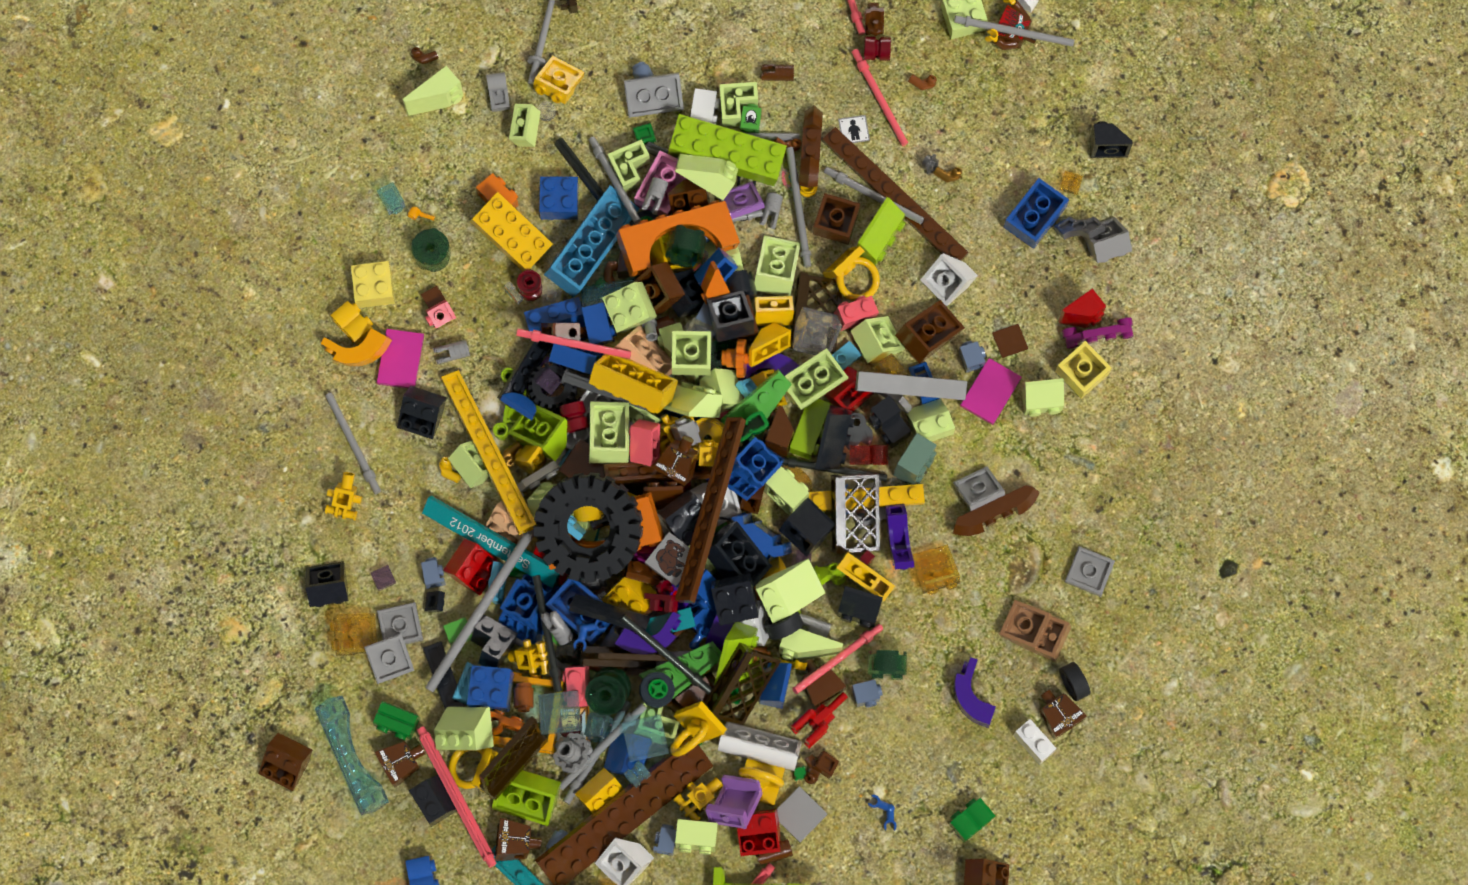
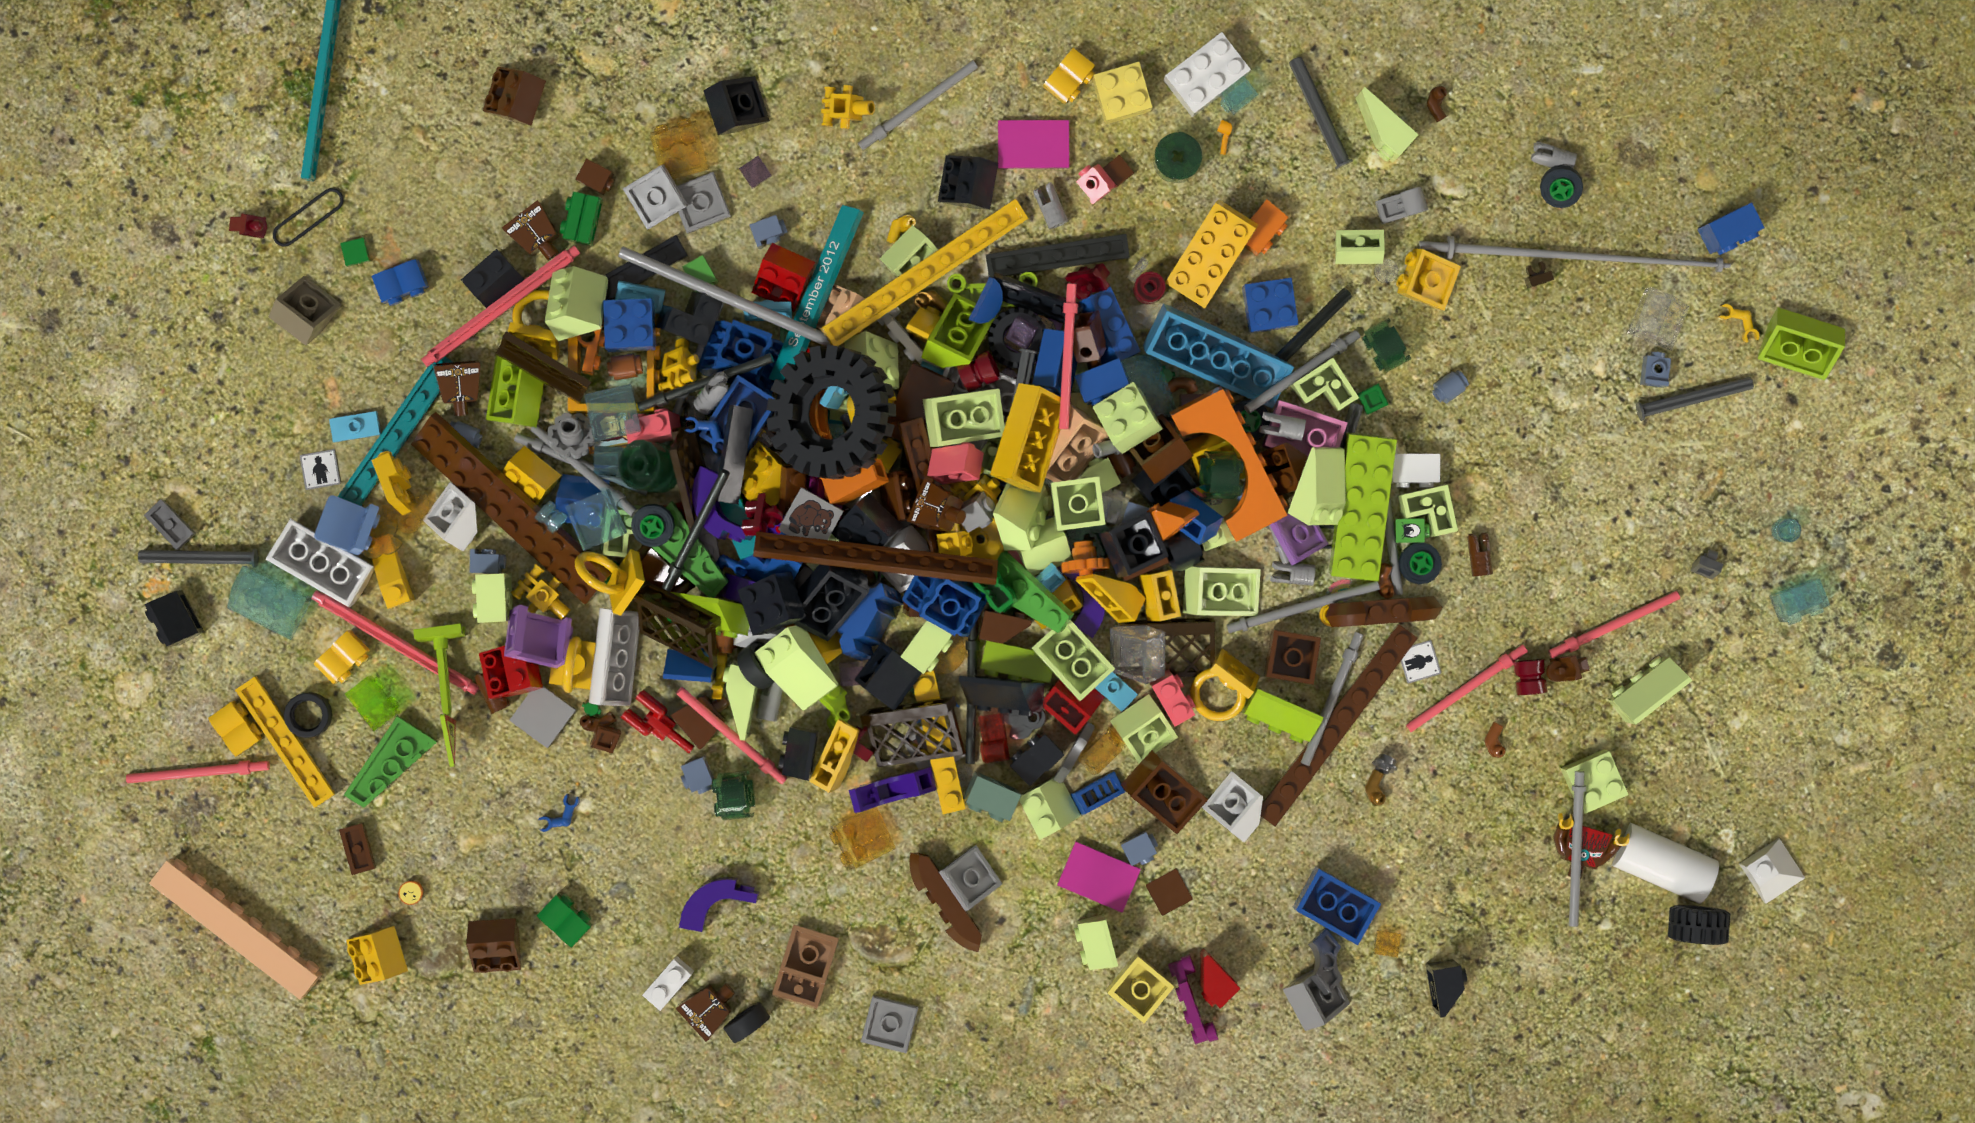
camera: 85 degrees right, 15 degrees up
clear light blue arch [315,696,389,816] -> none
light orange arch [321,328,392,367] -> none
black plate [424,591,445,613] -> none
light grey tile [624,72,684,118] -> none
light grey tile [855,371,967,400] -> none
none -> reddish brown brick [575,158,615,196]
none -> pearl dark grey plate [986,234,1130,278]
none -> dark red hips [1065,263,1110,299]
none -> white brick [1163,32,1251,117]
none -> dark grey axle [1289,57,1353,169]
none -> clear green brick [1361,318,1411,373]
none -> black wheel [1399,542,1442,585]

